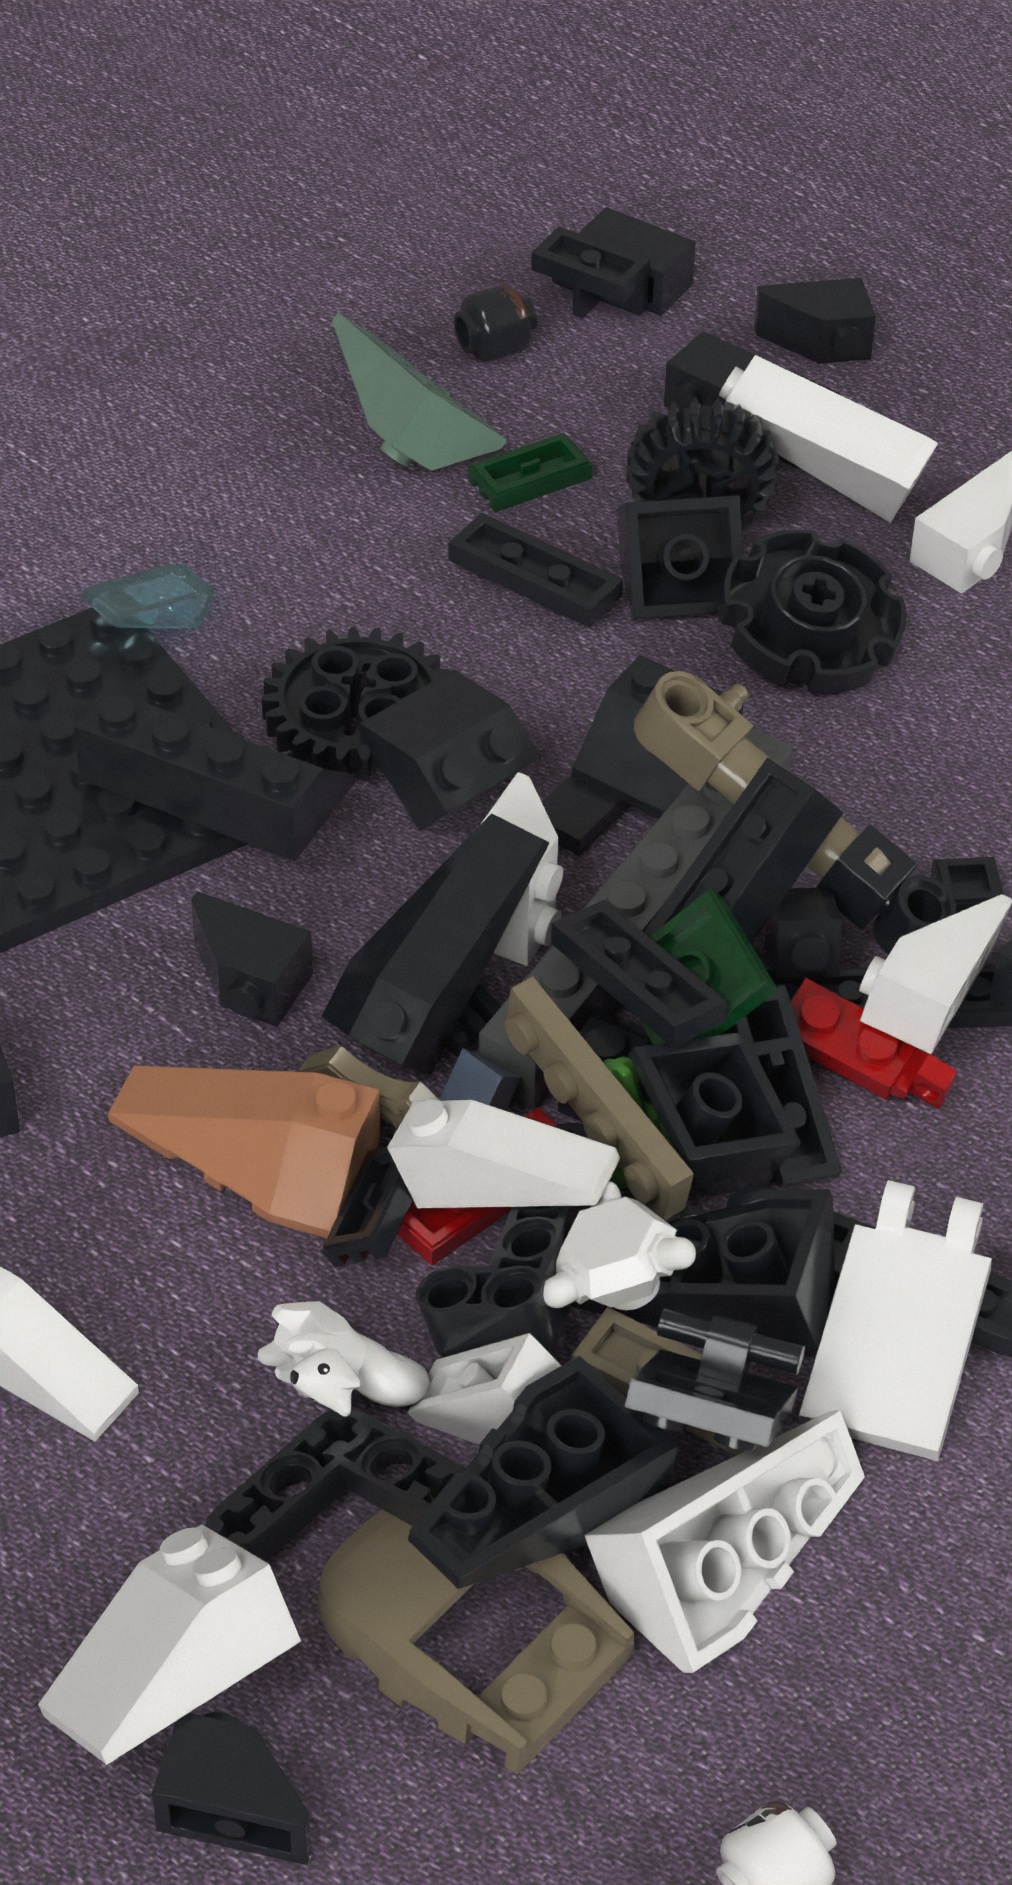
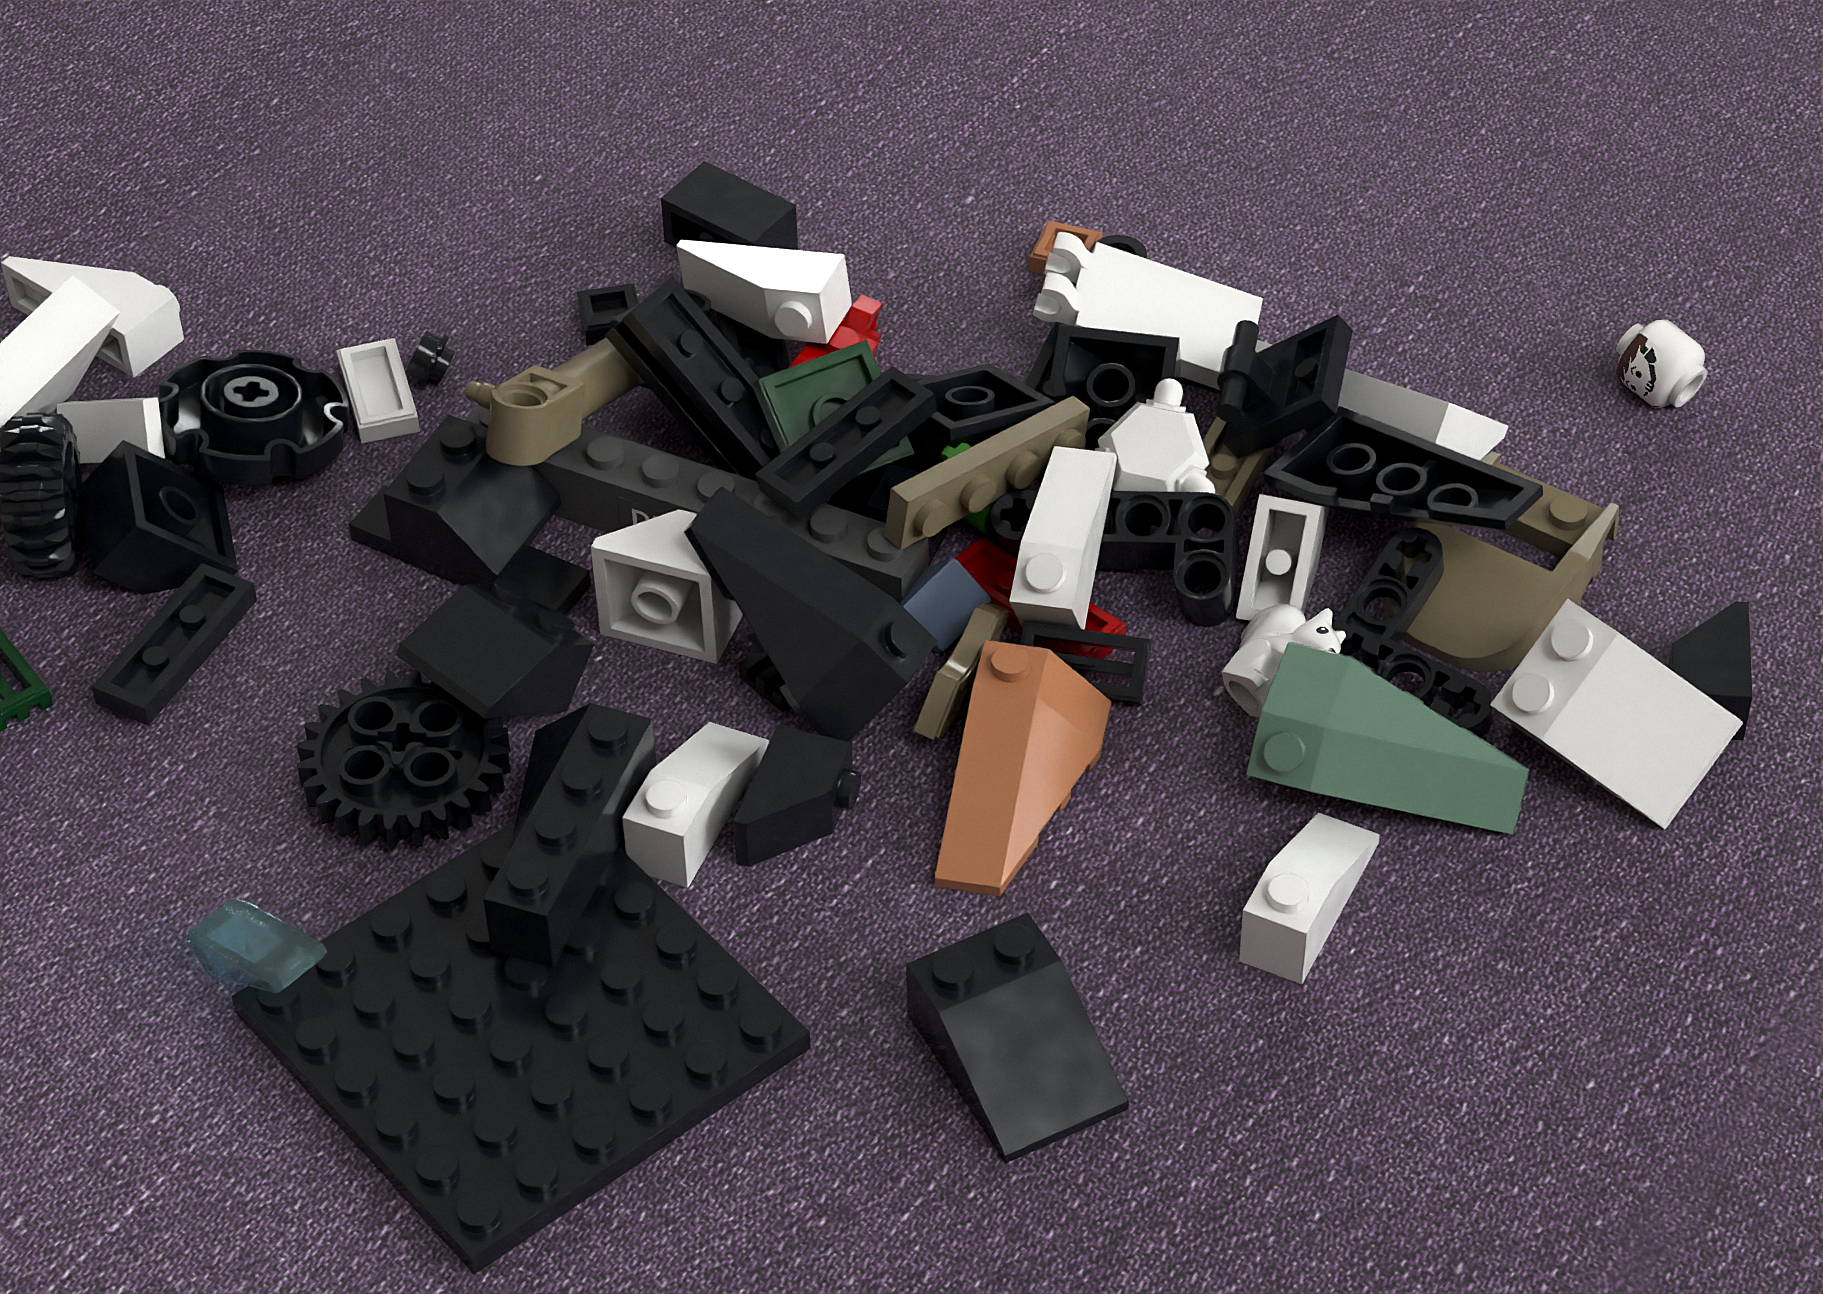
camera: 95 degrees left, 0 degrees up
none -> white tile [56,397,165,463]
none -> white tile [337,338,420,444]
none -> black plate [405,330,455,388]
none -> white slope [622,722,769,888]
none -> sand green wedge [1246,641,1530,835]

